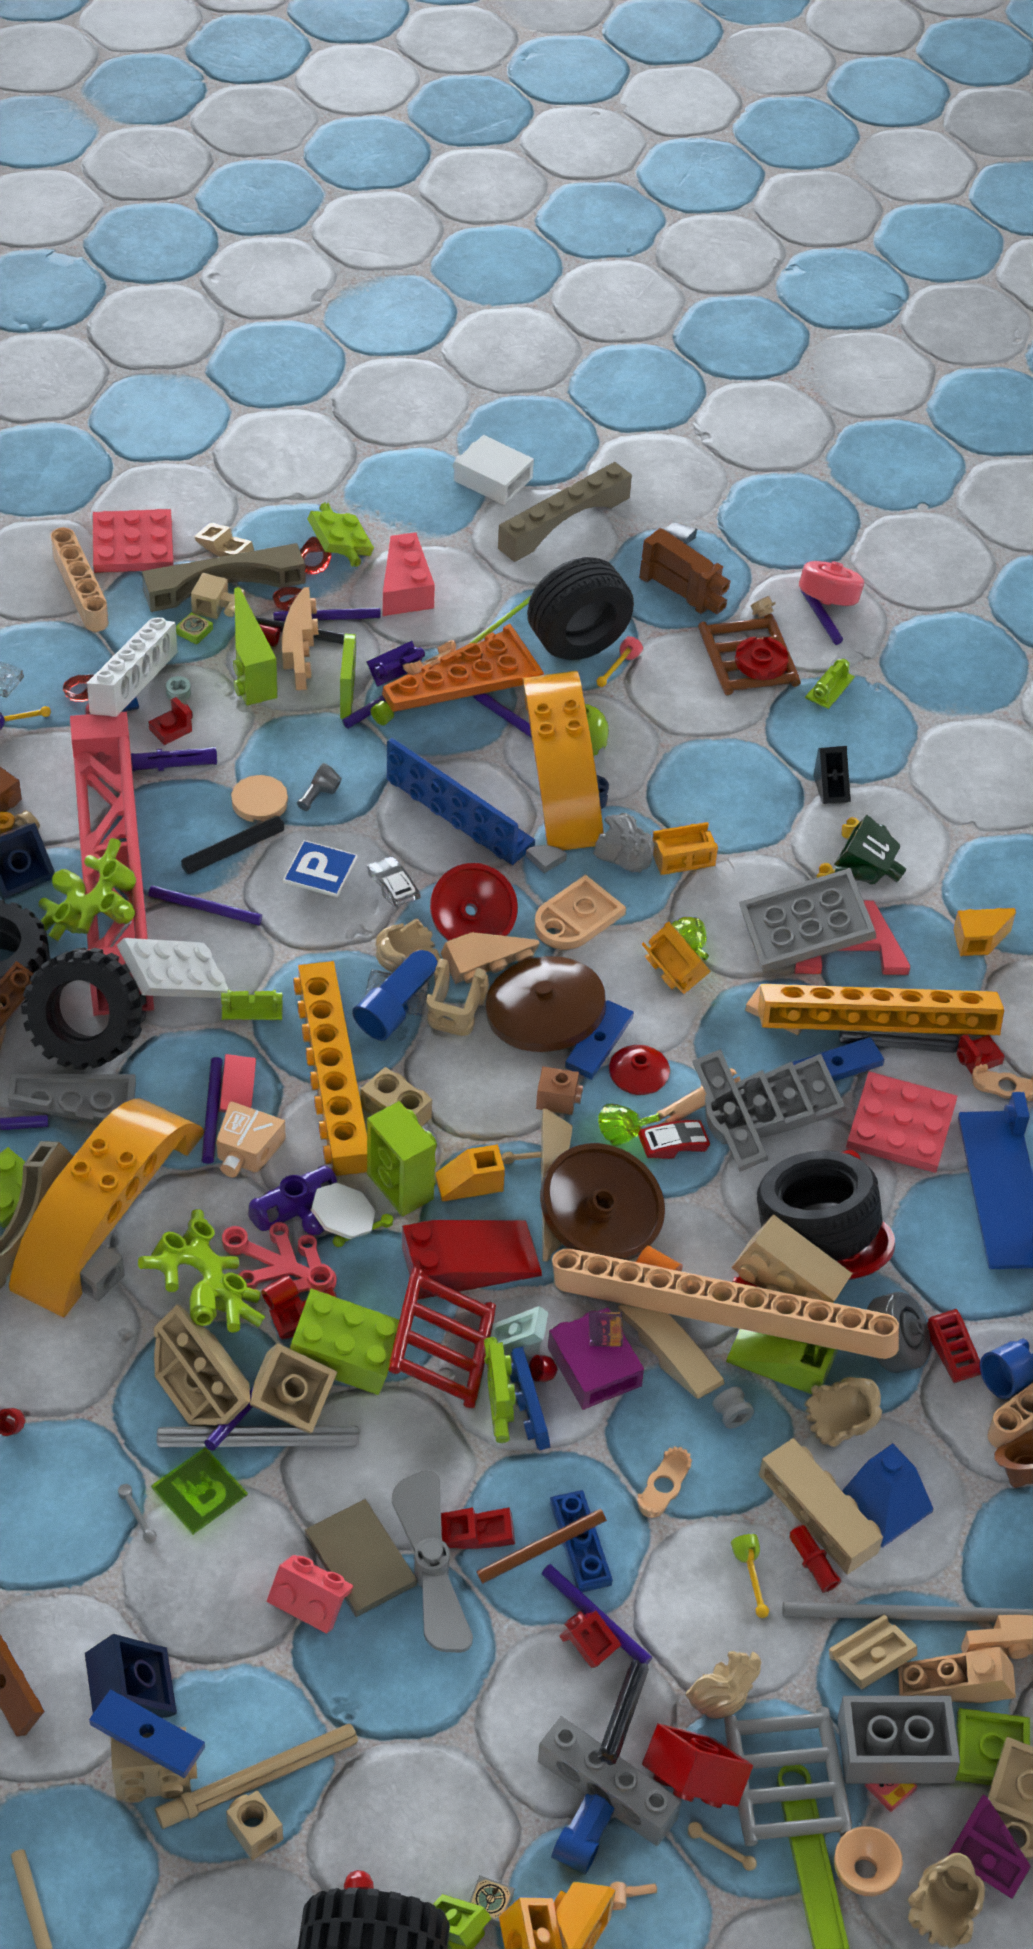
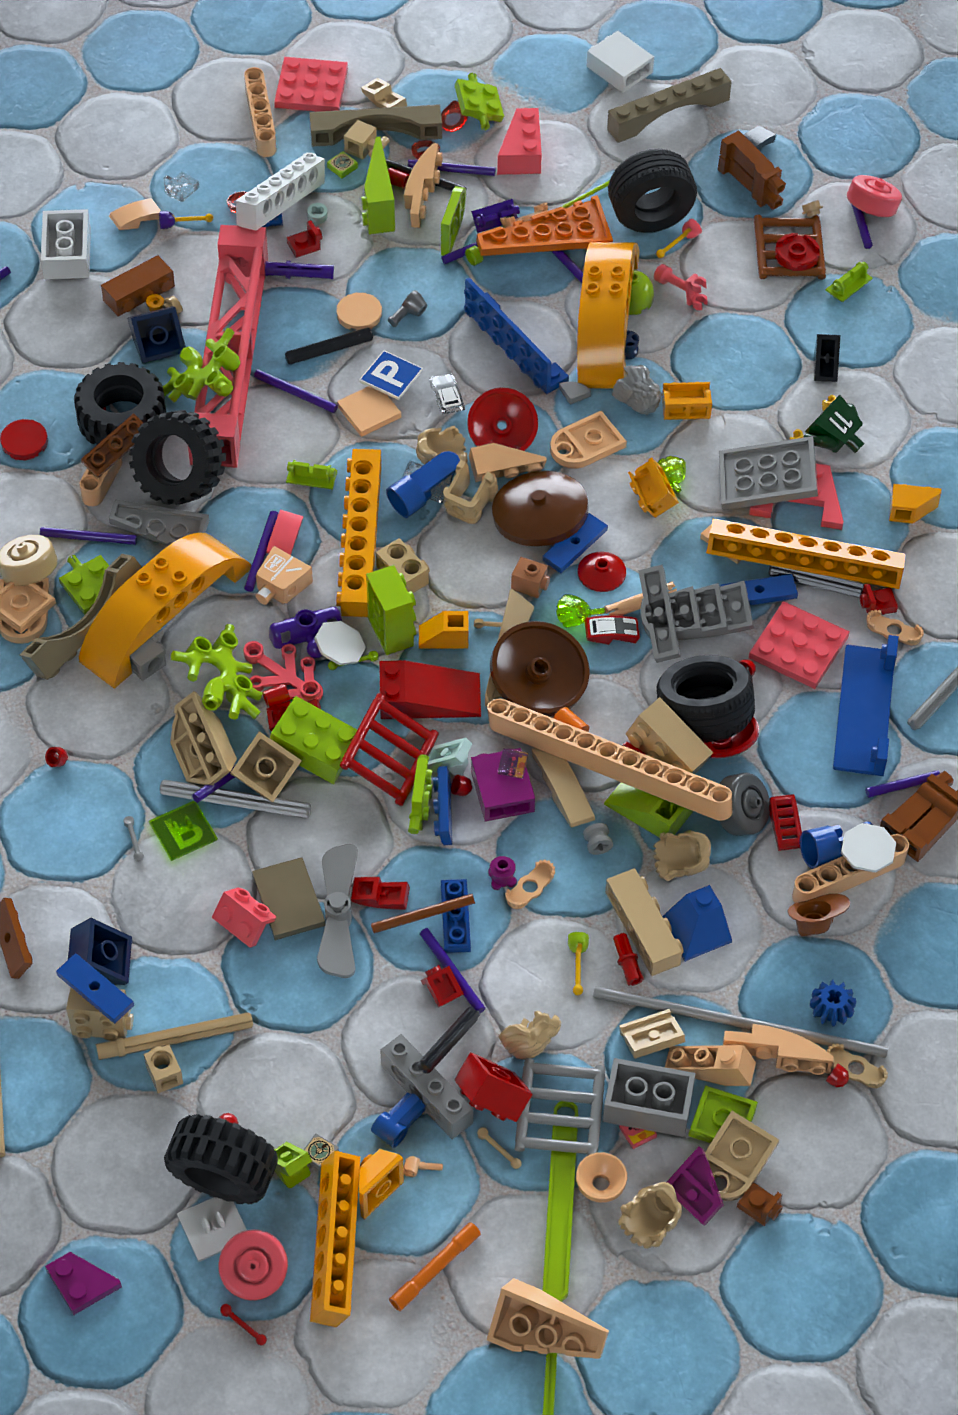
camera: 15 degrees right, 5 degrees up
white plate [117,938,229,998] -> none
none -> light nougat tile [337,386,401,437]
none -> magenta brick [488,856,517,890]
none -> coral bar [654,264,708,310]

